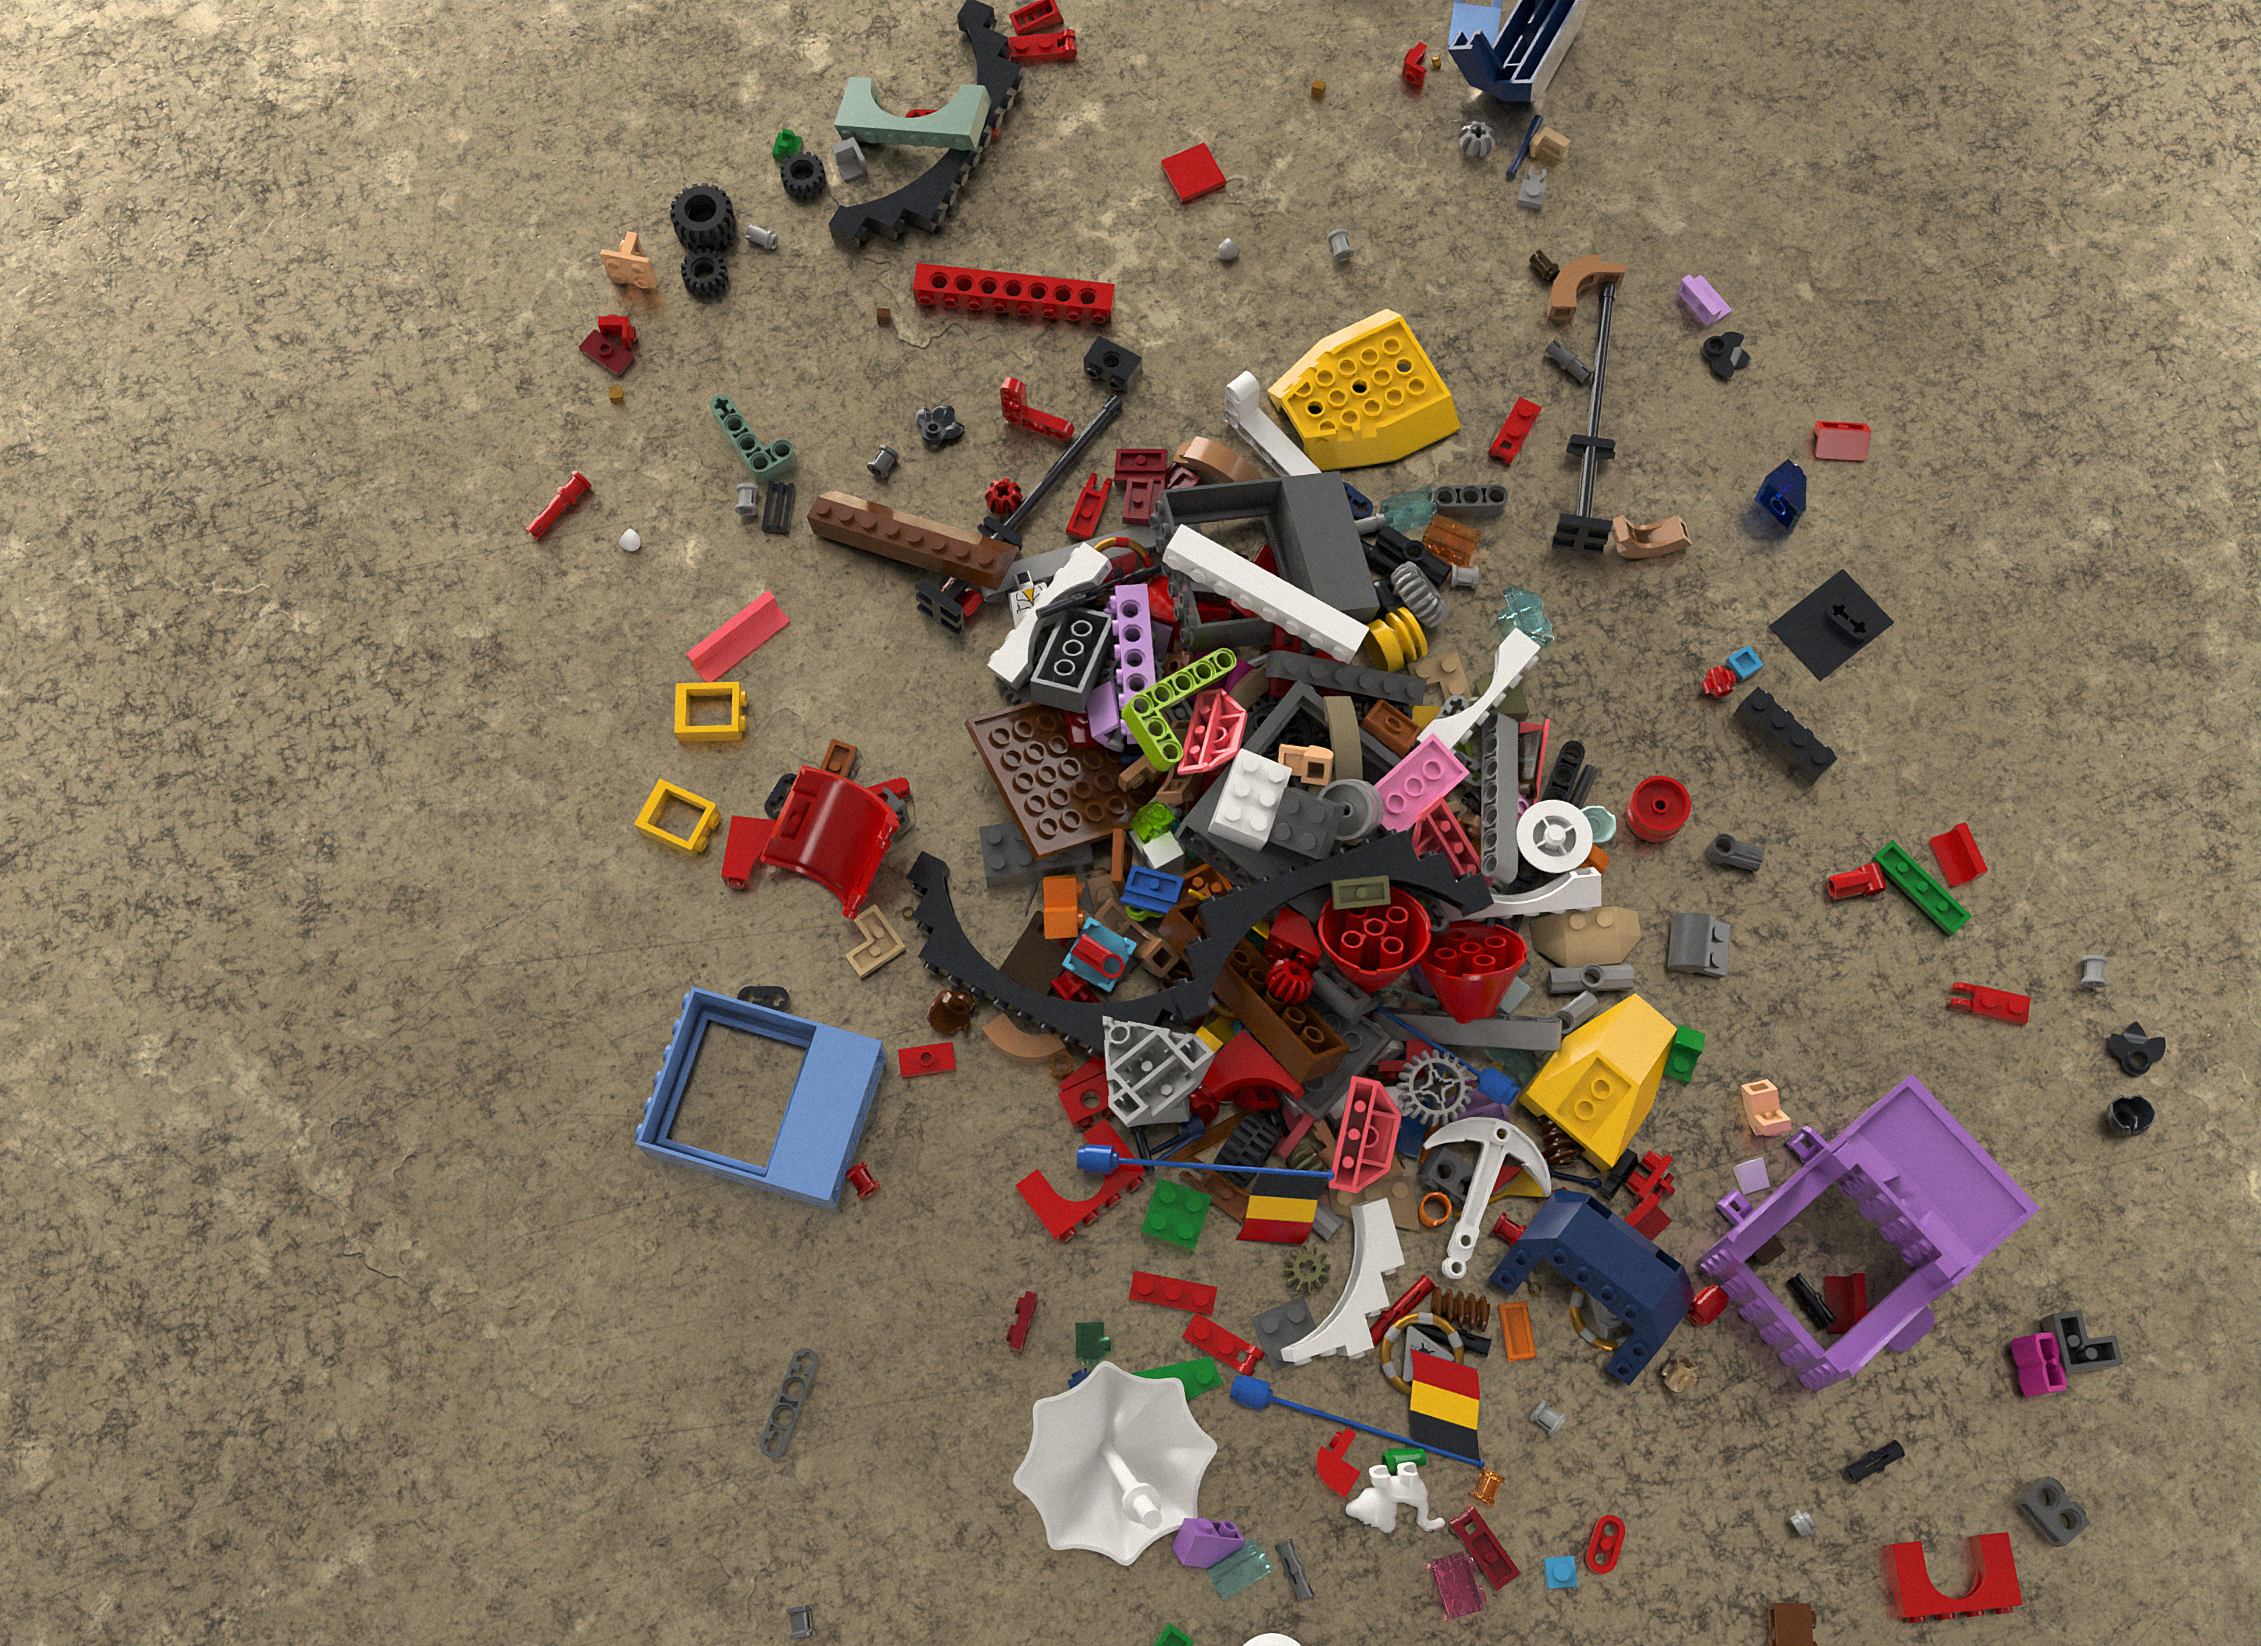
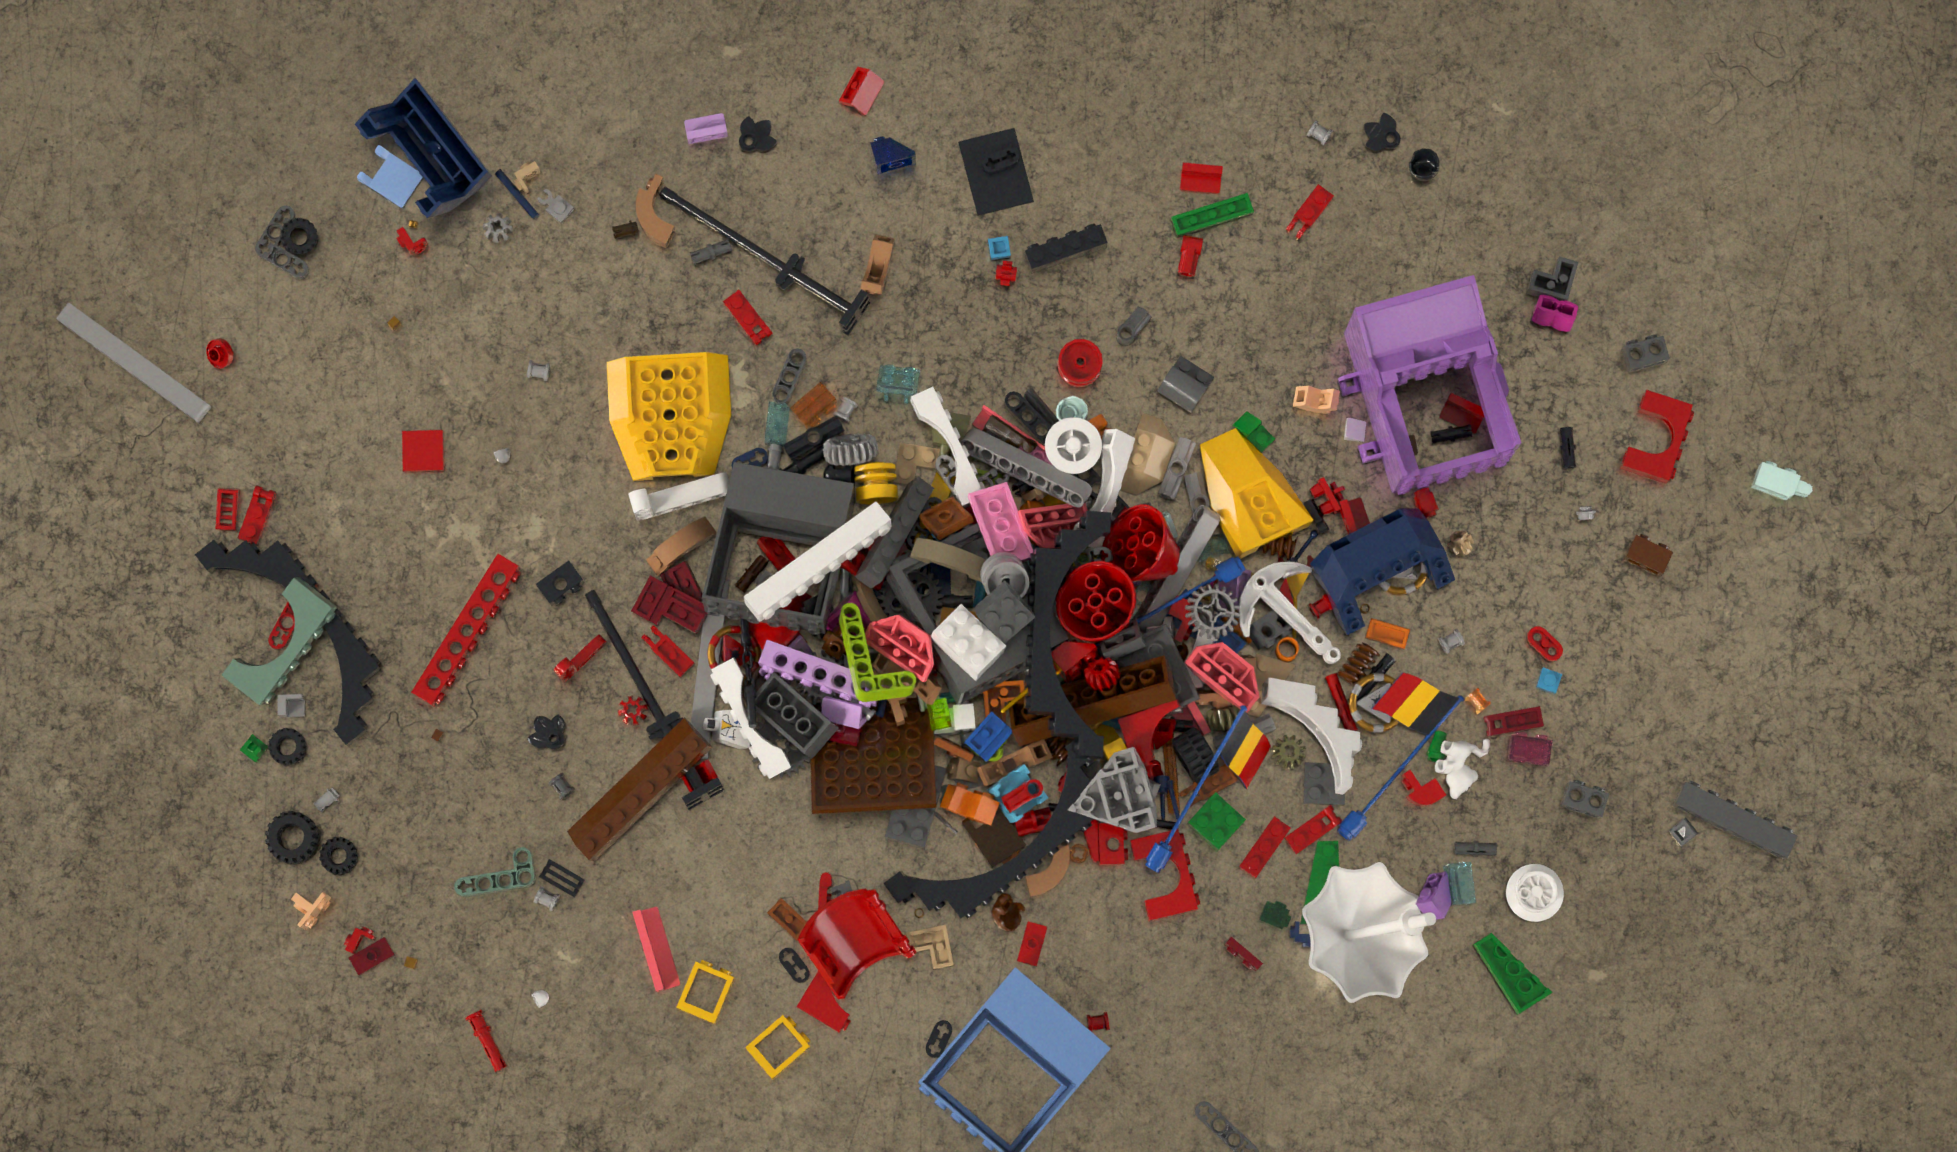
camera: 70 degrees left, 10 degrees up
light nougat brick [1278,744,1333,786] -> none
olive plate [1331,875,1391,910] -> none

